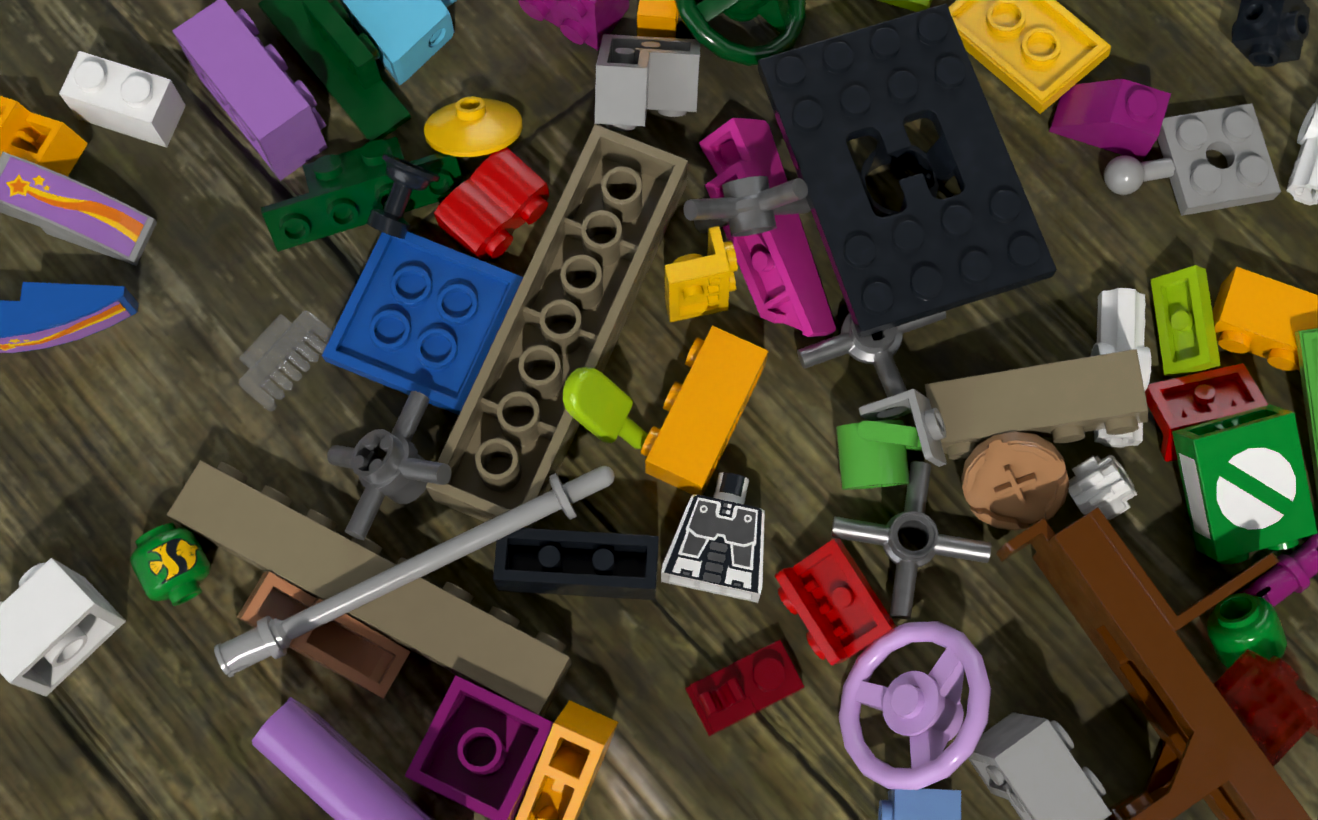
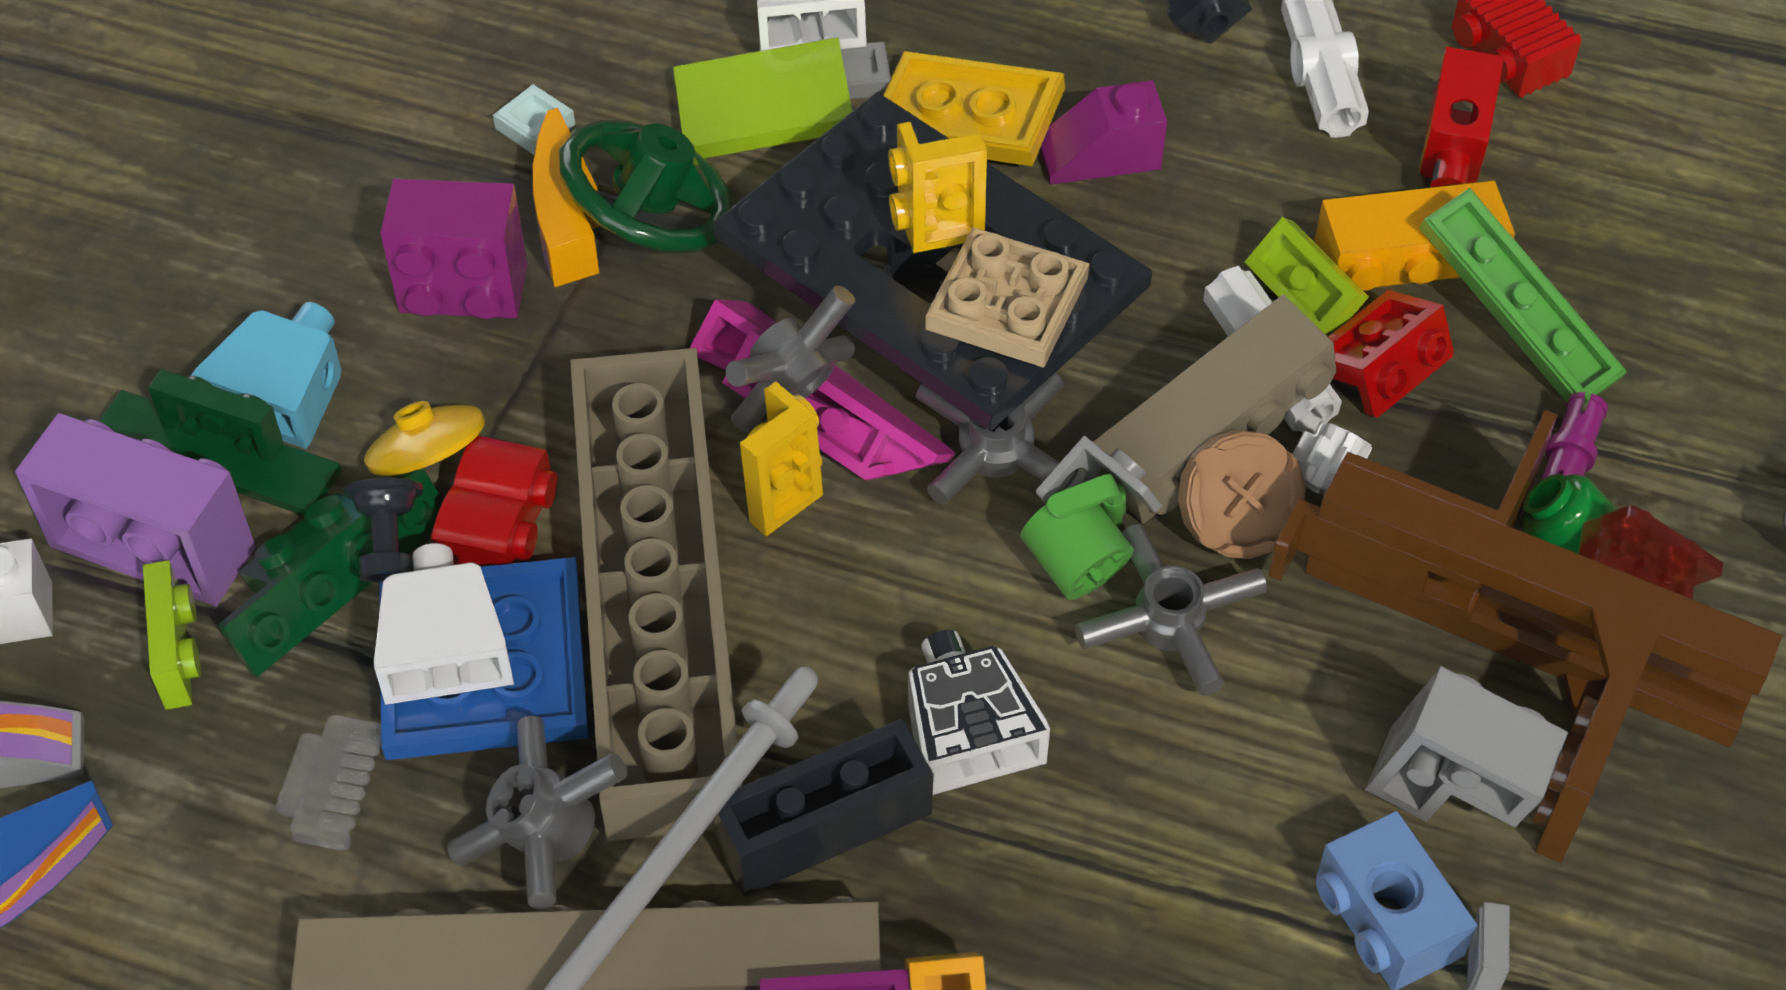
camera: 30 degrees left, 20 degrees down
lime piece [562,367,648,449] -> none
light grey brick [594,34,701,131] -> none
light orange brick [641,325,768,496] -> none
dark red plate [685,640,805,737] -> none
red bracket [775,538,897,666] -> none
lavender piece [839,621,991,790] -> none
light grey plate [1104,103,1281,216] -> none
green brick [1172,404,1318,564] -> none
none -> lime plate [143,560,201,710]
none -> white torso [374,543,514,705]
none -> yellow bracket [888,122,987,253]
none -> tan tile [925,227,1089,368]

